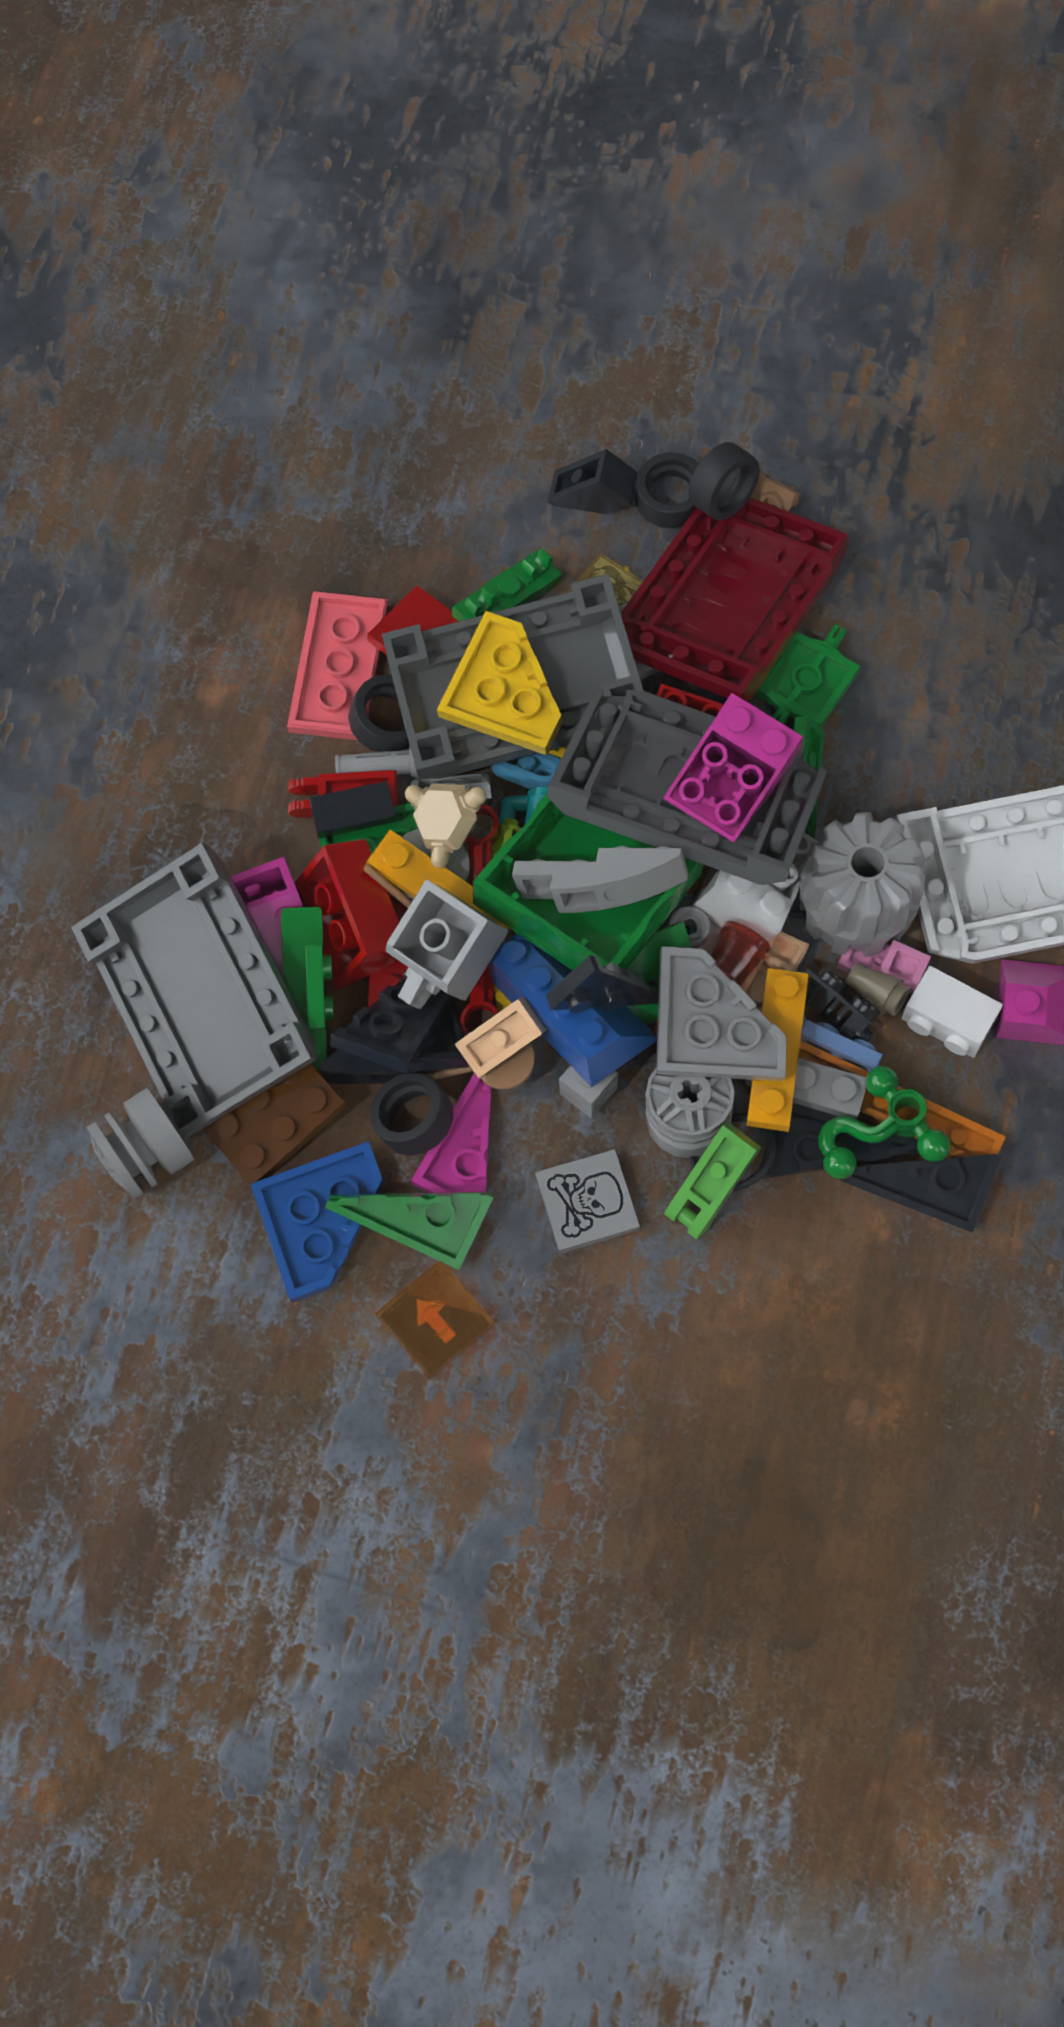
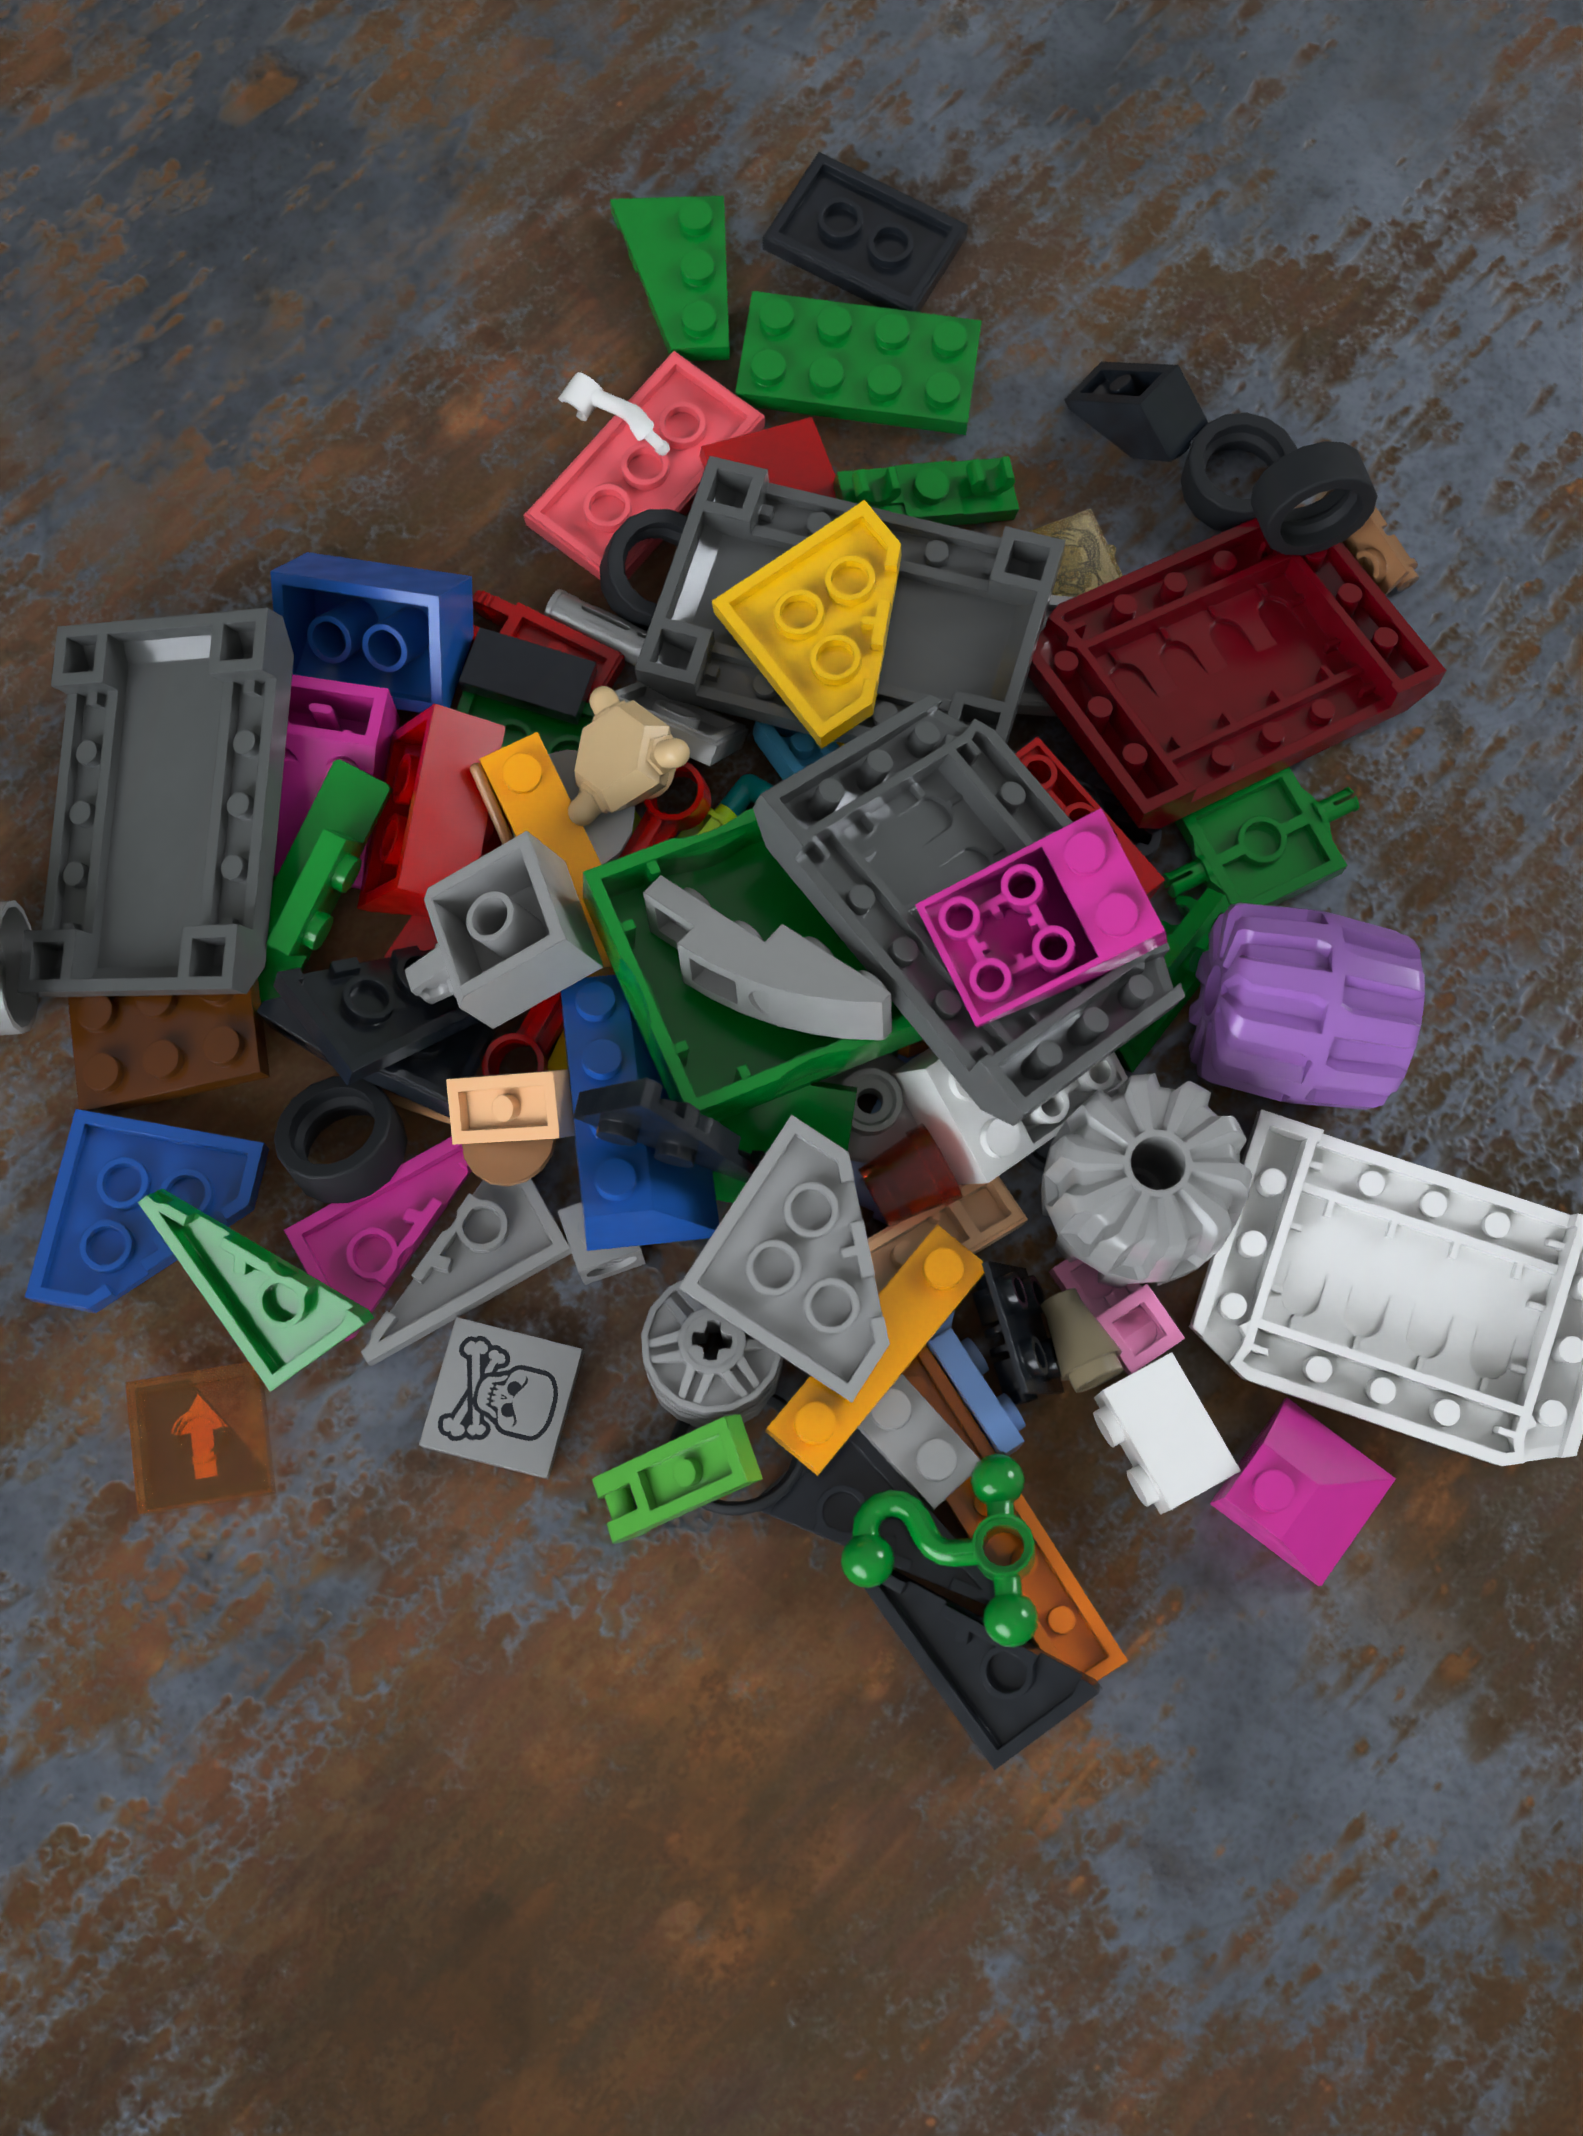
camera: 25 degrees right, 5 degrees up
none -> blue slope [270,552,474,713]
none -> light grey wing [361,1179,572,1366]
none -> white piece [558,372,670,456]
none -> green wing [610,195,730,361]
none -> green plate [735,291,982,435]
none -> black tile [763,152,968,312]
none -> medium lavender wheel [1188,903,1425,1110]

